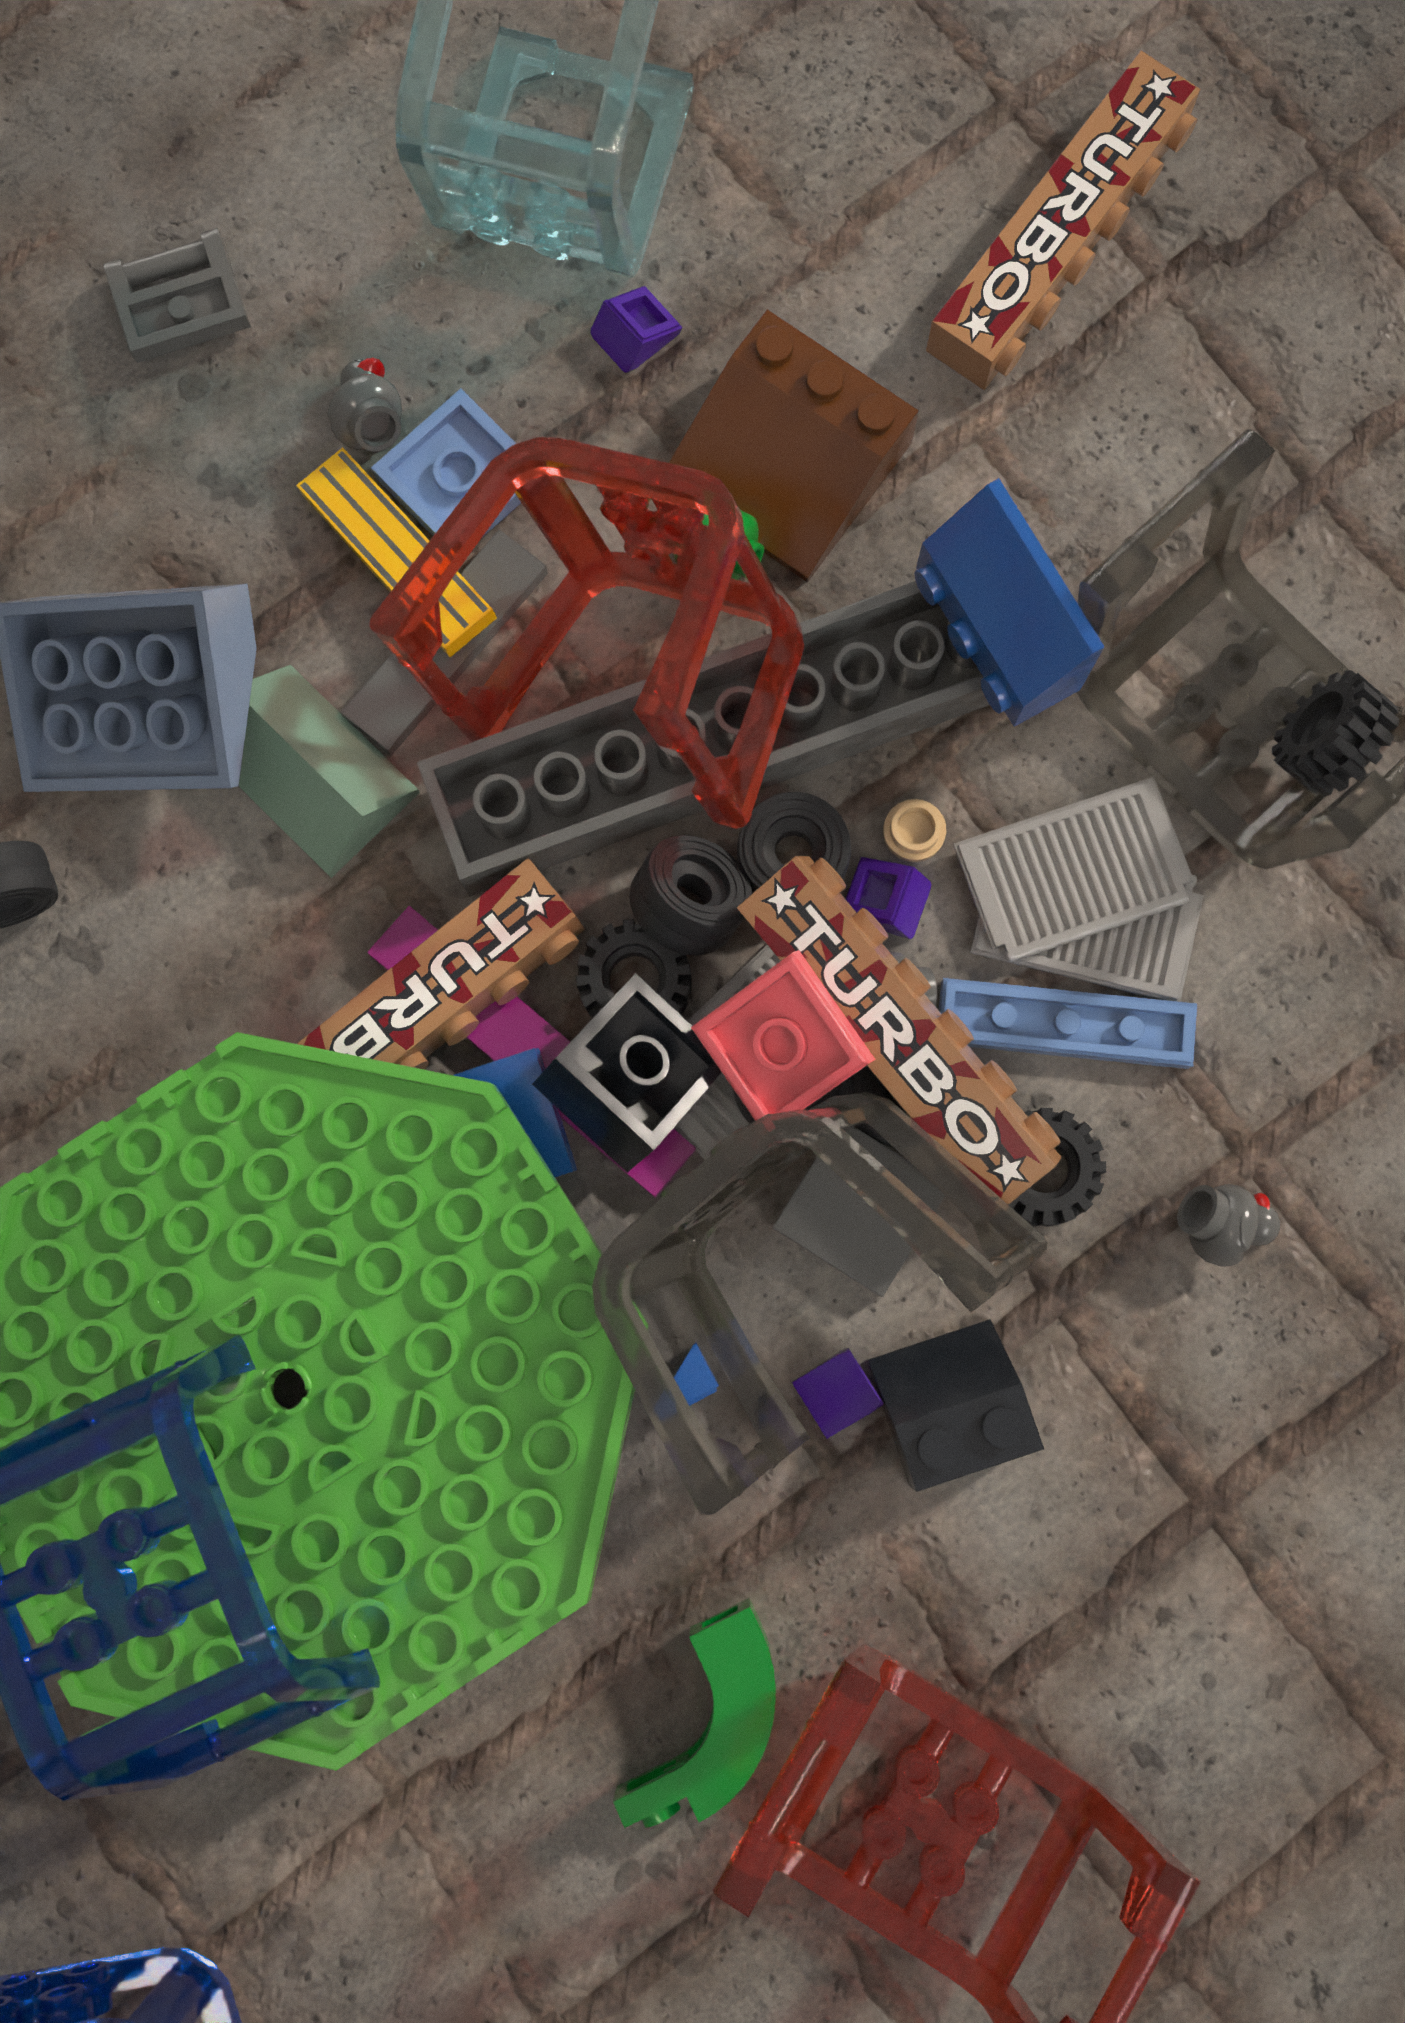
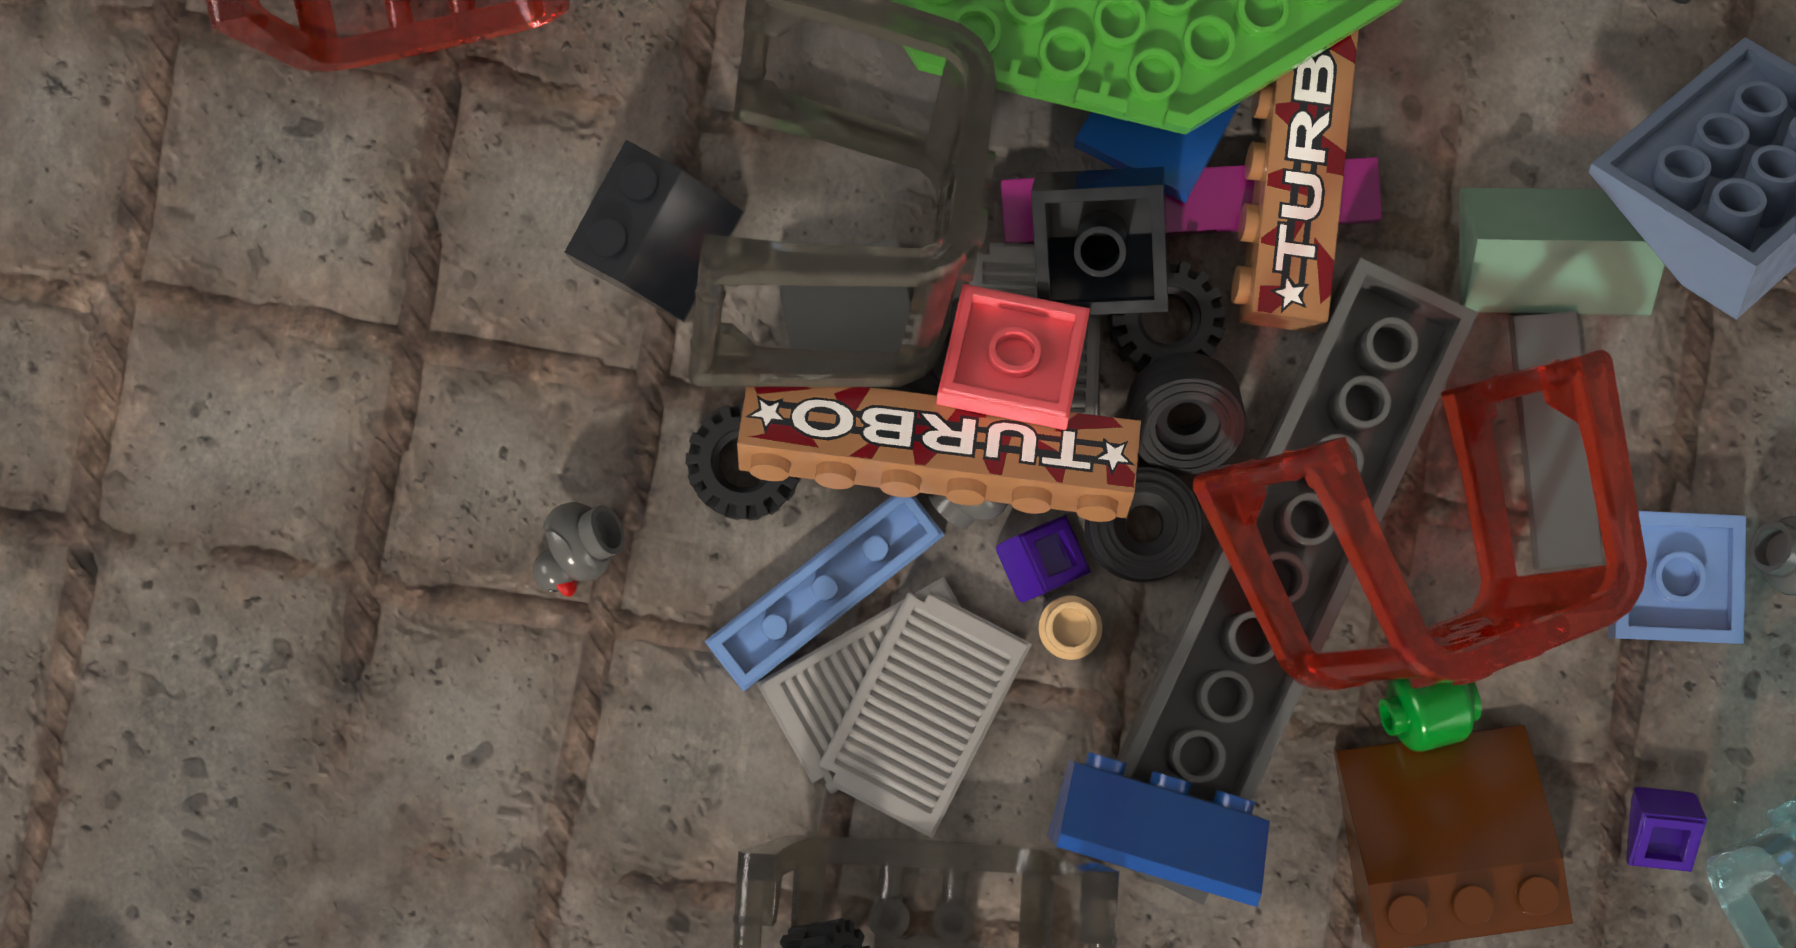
camera: 130 degrees right, 5 degrees up
yellow tile [296,447,497,657] -> none
blue slope [655,1342,719,1419] -> none
dark purple slope [791,1348,884,1439] -> none

